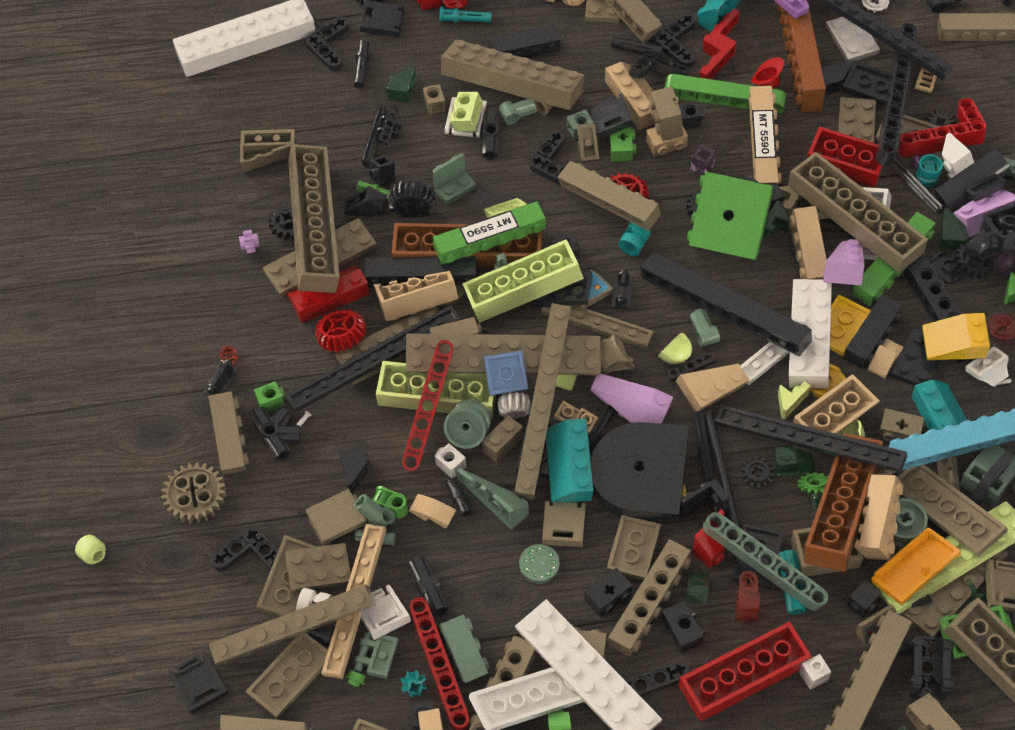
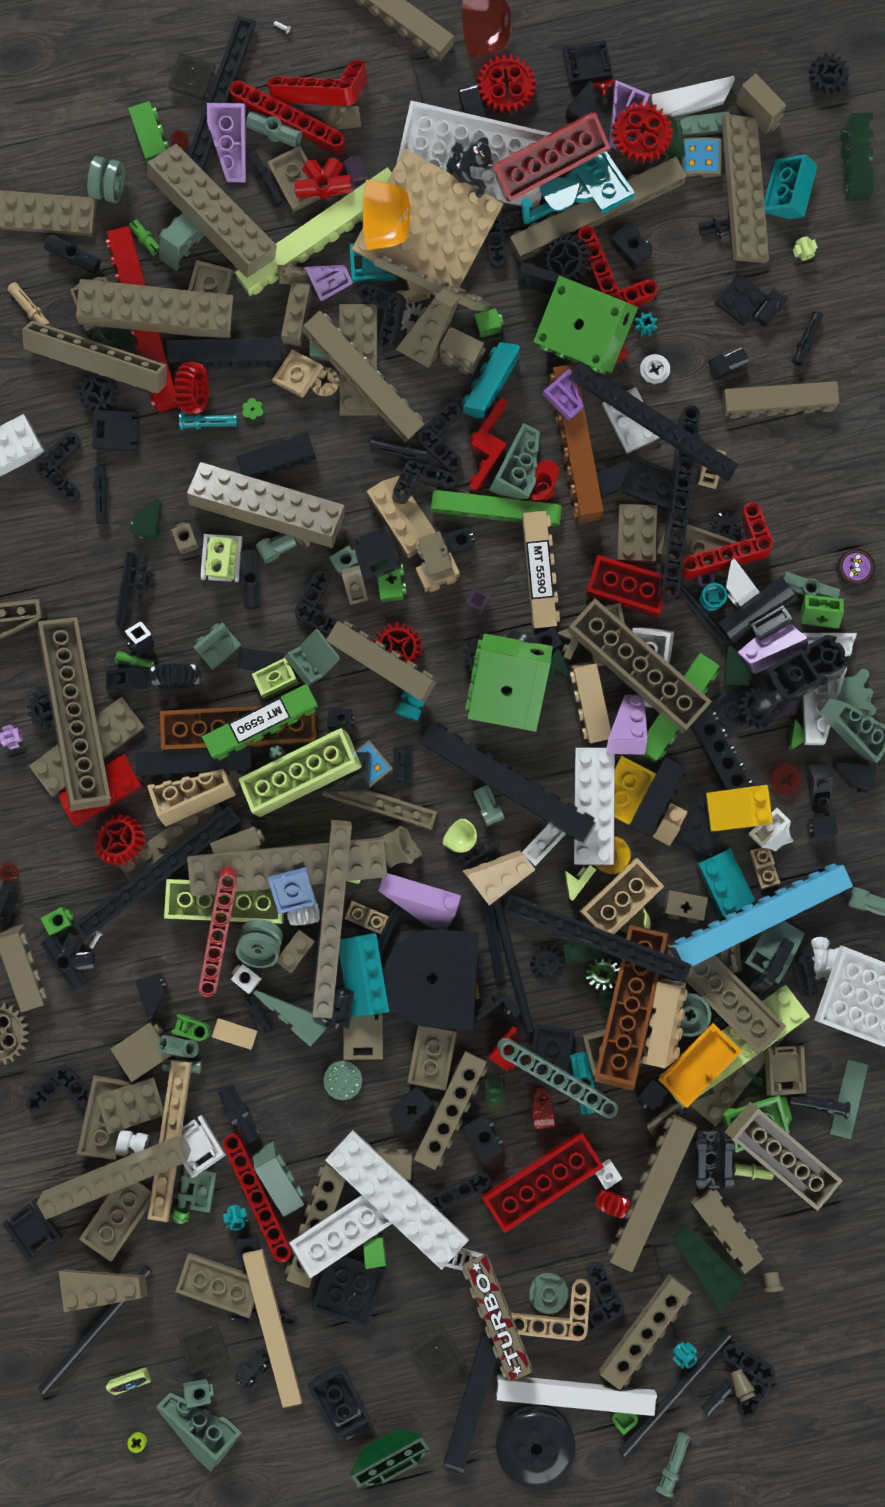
camera: 10 degrees left, 25 degrees up
none -> bright green plant [242,398,263,420]
none -> sand green bracket [284,630,340,686]
none -> black hinge [330,985,355,1029]
none -> sand green wedge [489,423,540,499]
none -> red gear [595,1189,630,1218]
none -> yellowish green axle [733,1163,774,1180]
none -> tan slope [750,848,780,890]

